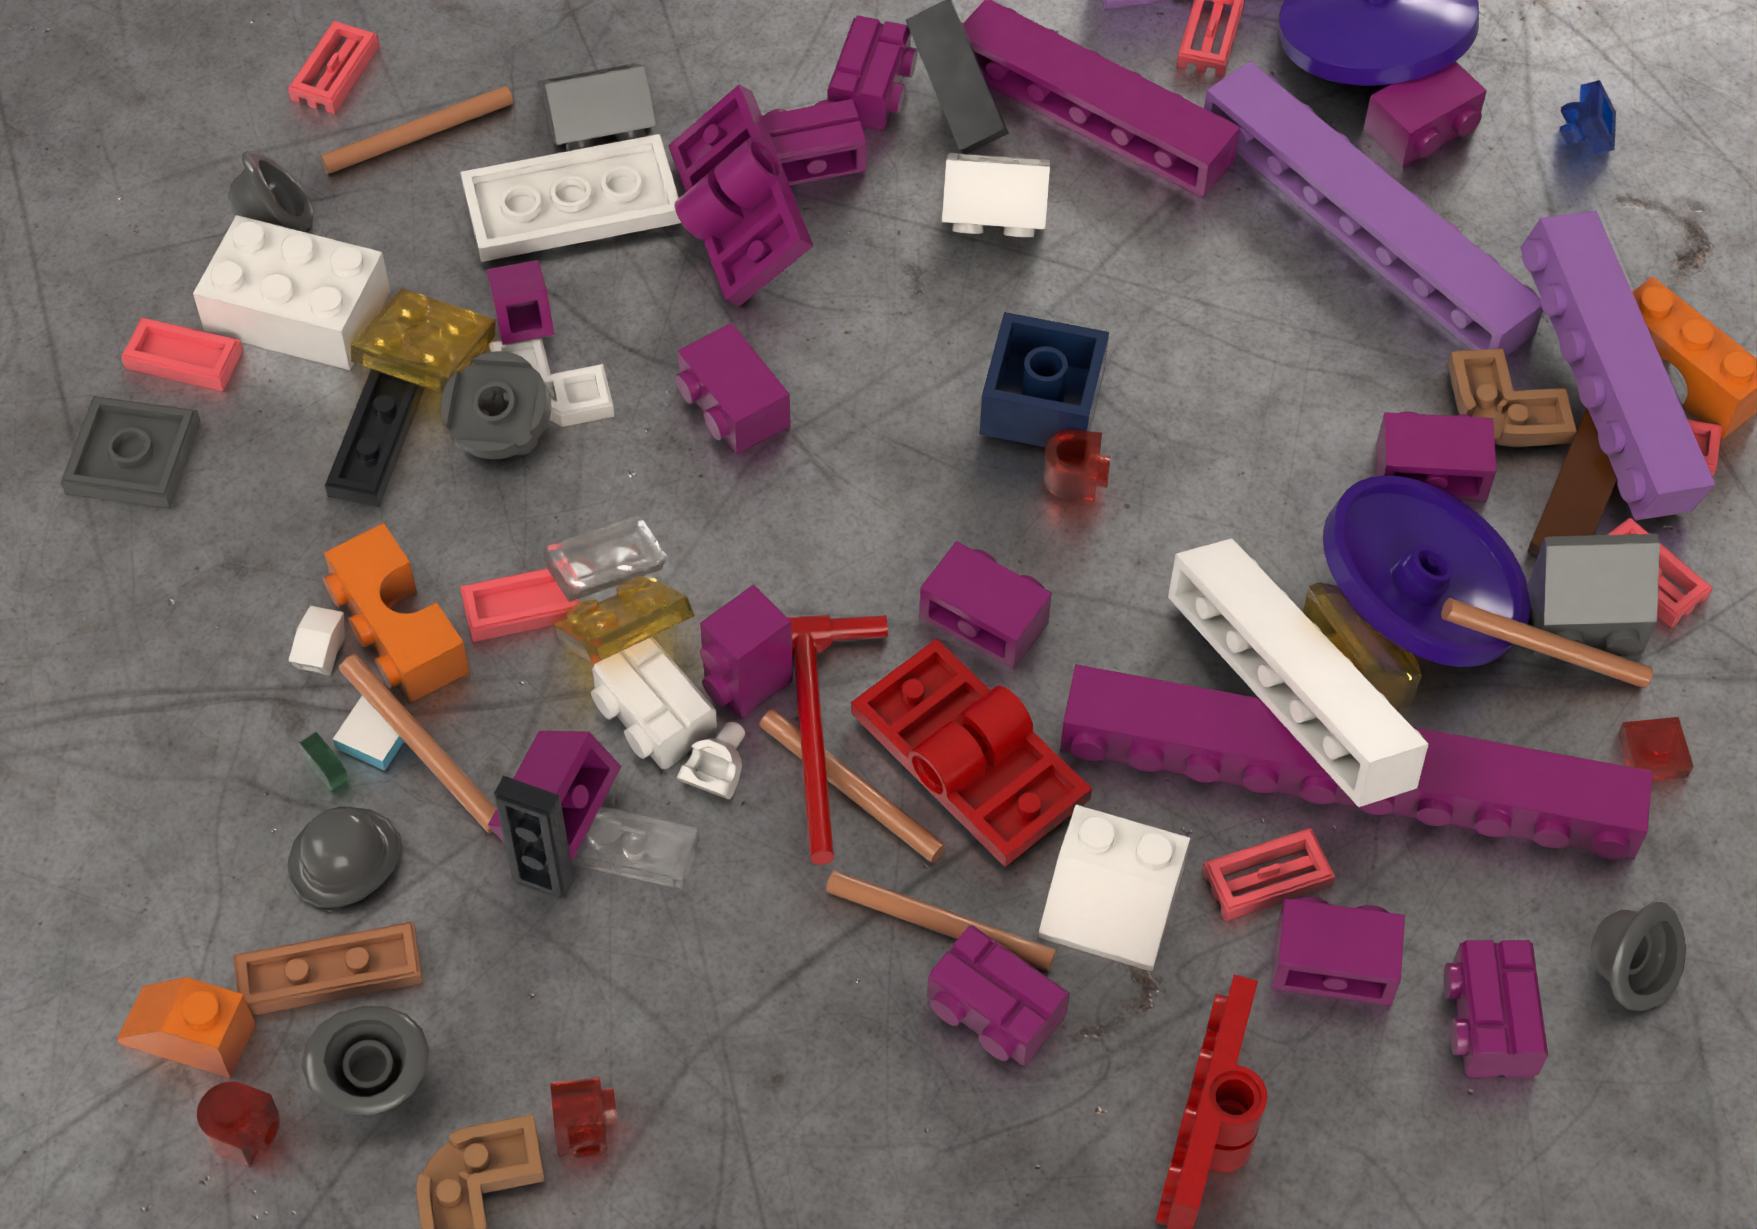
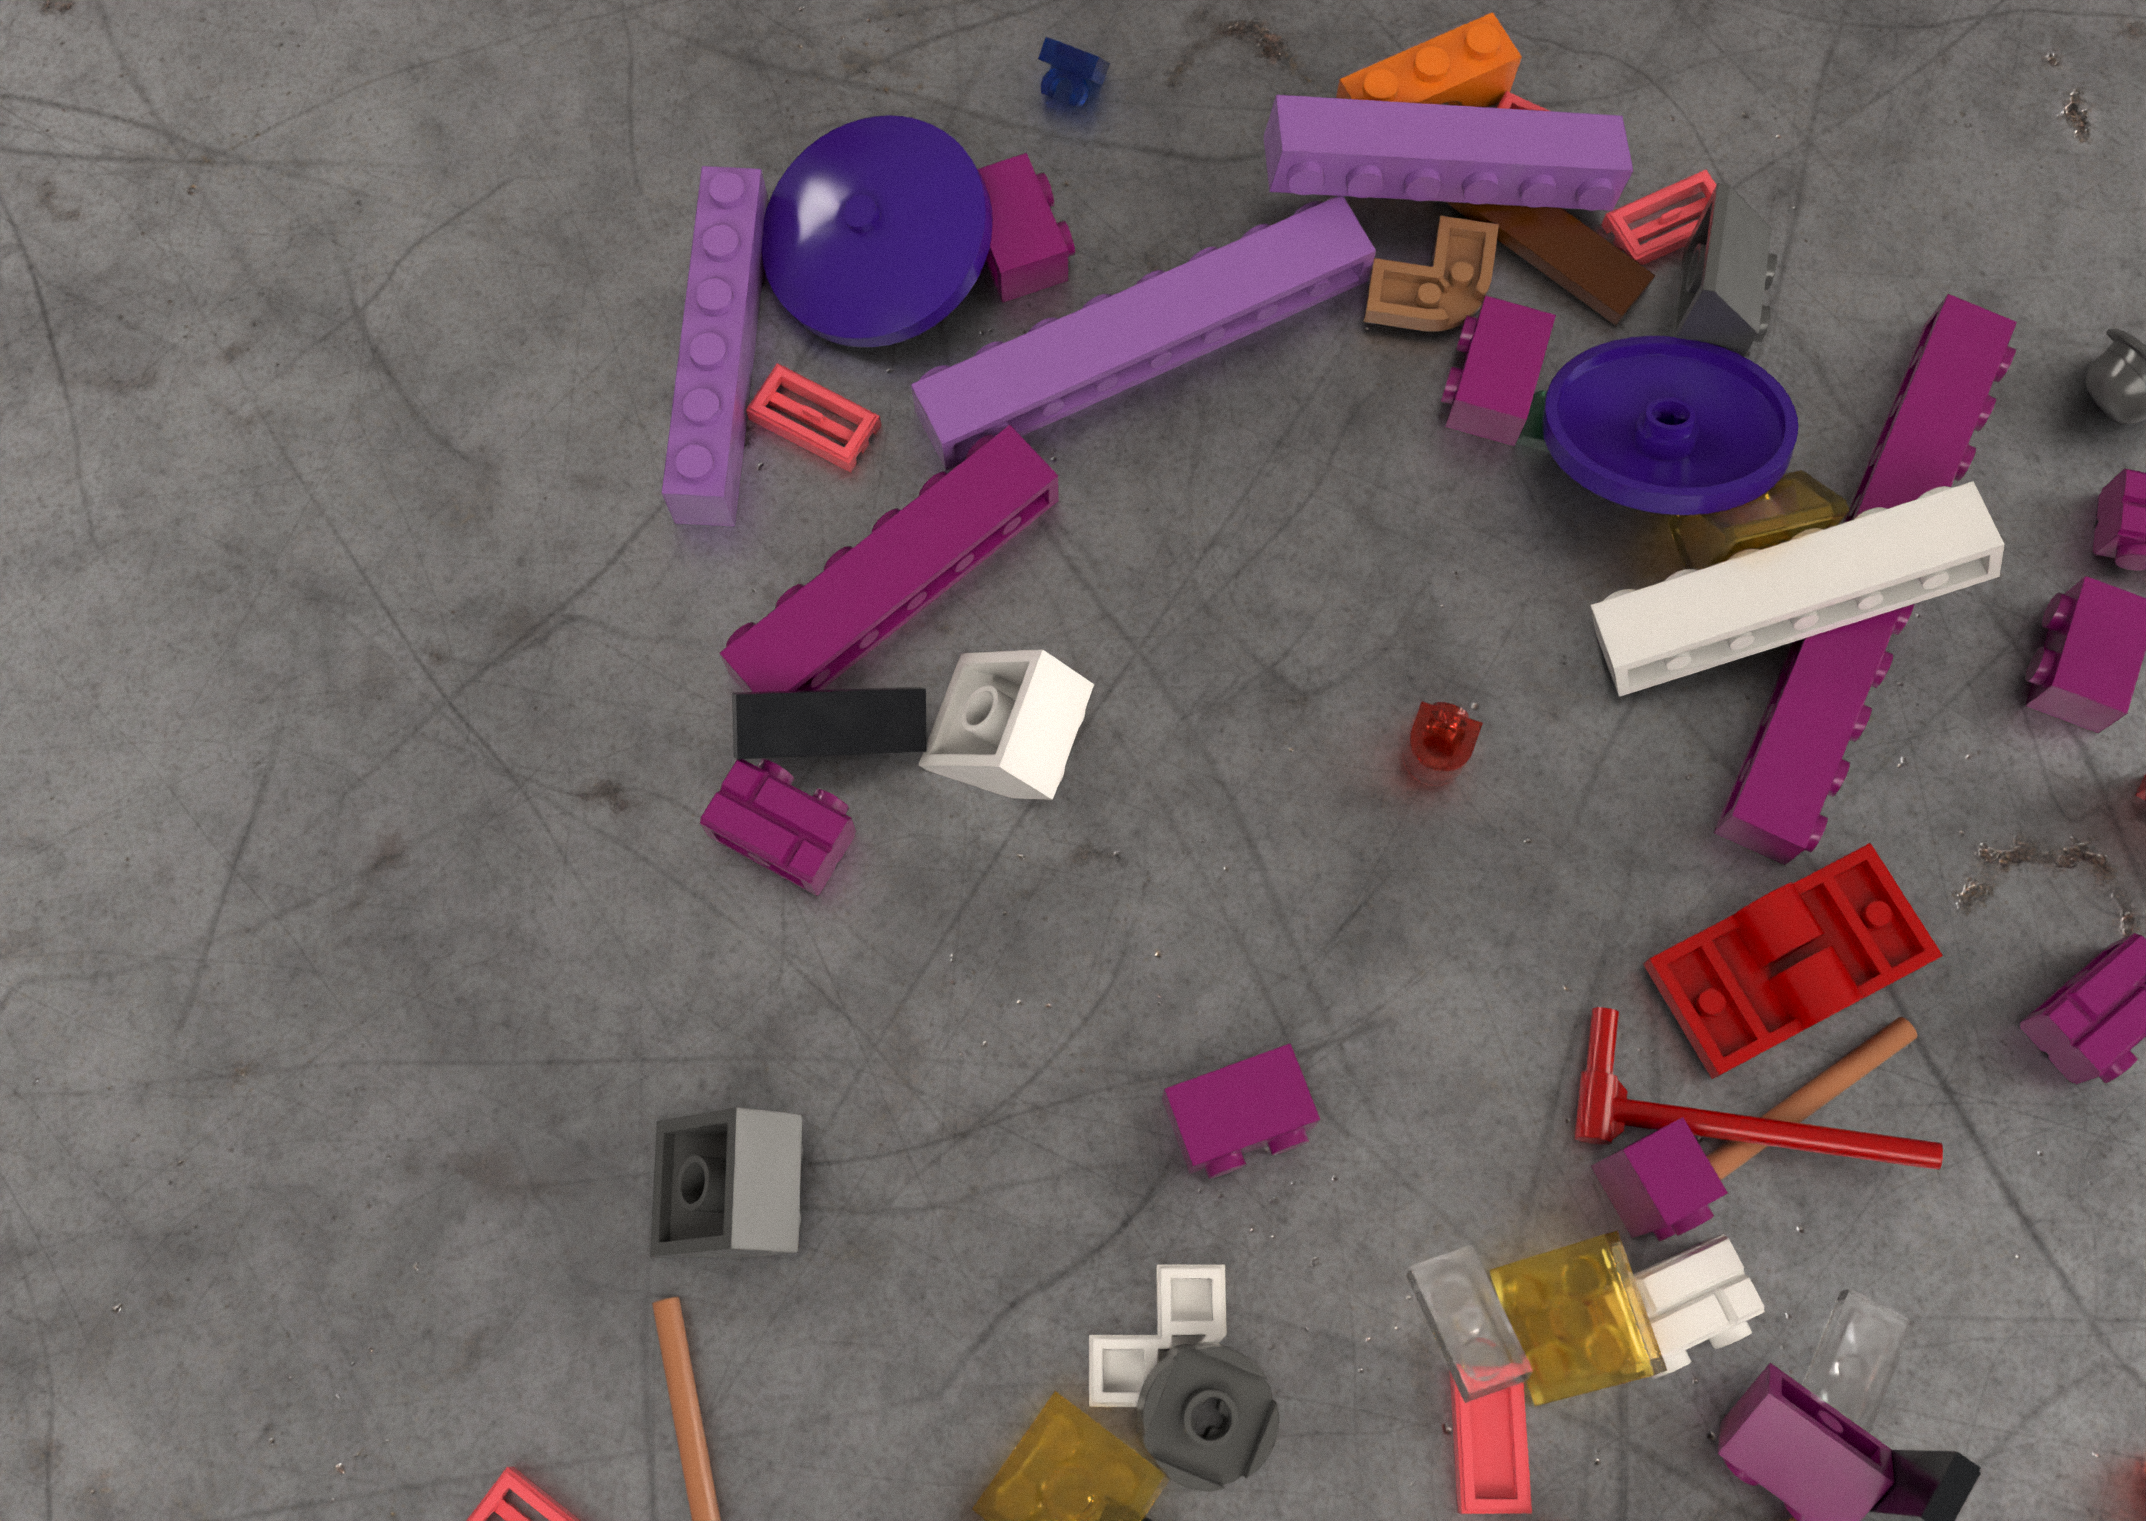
camera: 75 degrees left, 15 degrees up
white plate [460,134,681,262] -> none
magenta brick [486,260,555,345] -> none
magenta plate [668,84,813,307] -> none
white piece [676,722,745,800] -> none
magenta brick [762,99,867,185] -> none
nougat bar [826,870,1057,972] -> none
magenta brick [919,541,1052,670] -> none
dark blue brick [979,312,1109,455] -> none
white slope [1038,805,1190,972] -> none
coral tile [1201,828,1335,921] -> none
nougat bar [1441,598,1653,688] -> none
clear red plate [1618,717,1694,781] -> none

